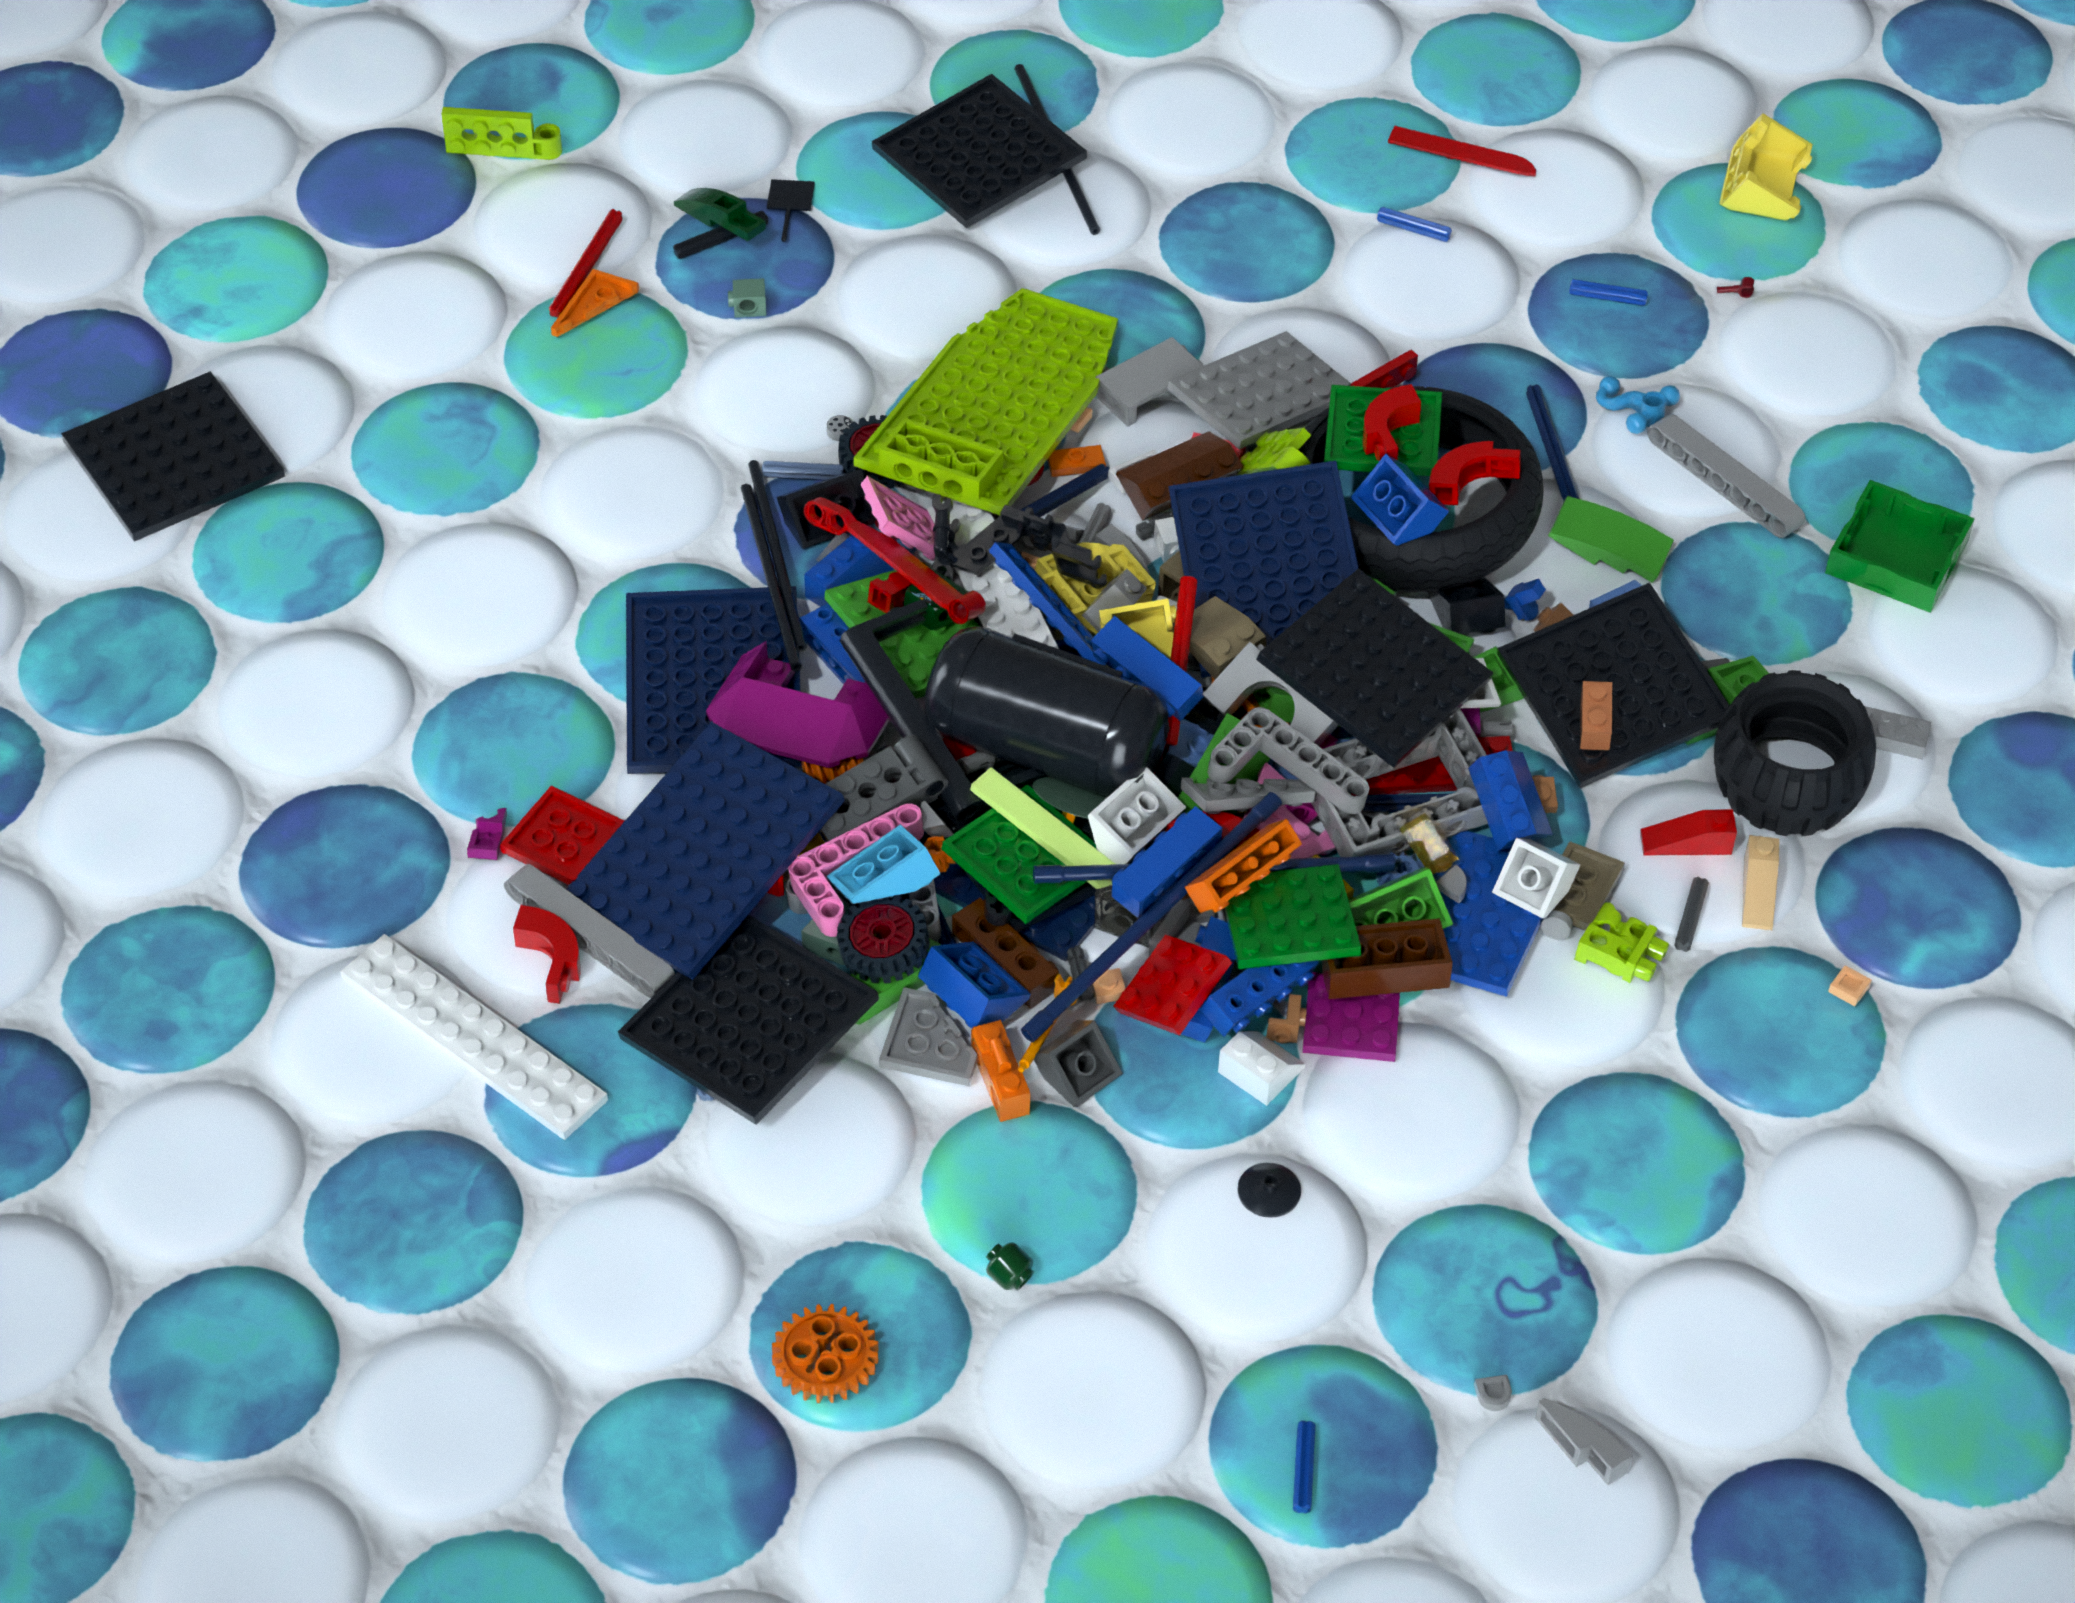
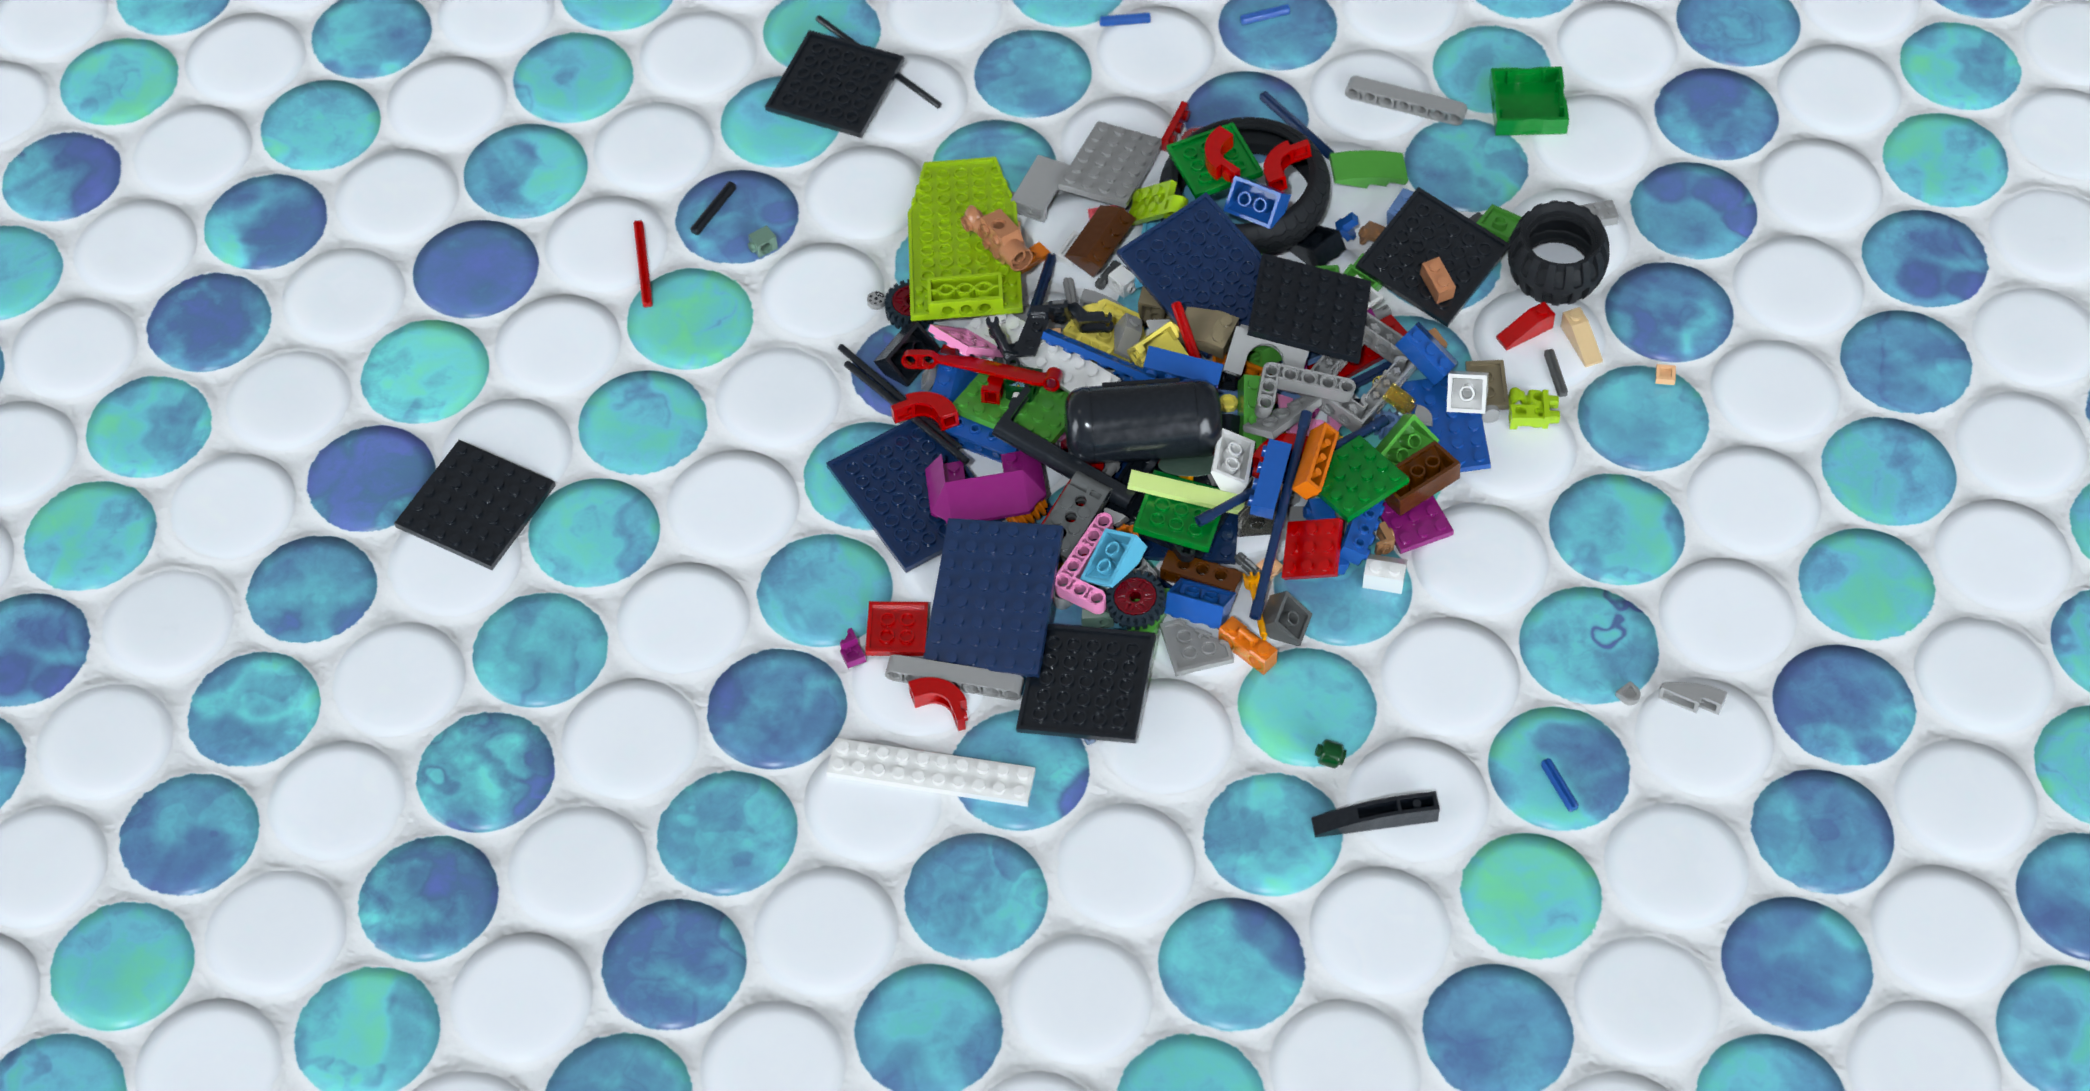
camera: 25 degrees left, 5 degrees up
lime hinge [441,107,562,160] -> none
orange wing [551,269,639,337] -> none
dark green slope [674,188,766,242] -> none
sand blue axle [762,461,844,480] -> none
black piece [767,179,815,242] -> none
orange gear [772,1304,879,1404] -> none
black dish [1237,1162,1301,1218] -> none
dark azure piece [1596,376,1680,434] -> none
none -> red arch [891,391,960,431]
none -> nougat brick [961,205,1033,271]
none -> light yellow tile [1220,394,1238,412]
none -> black slope [1311,791,1440,838]

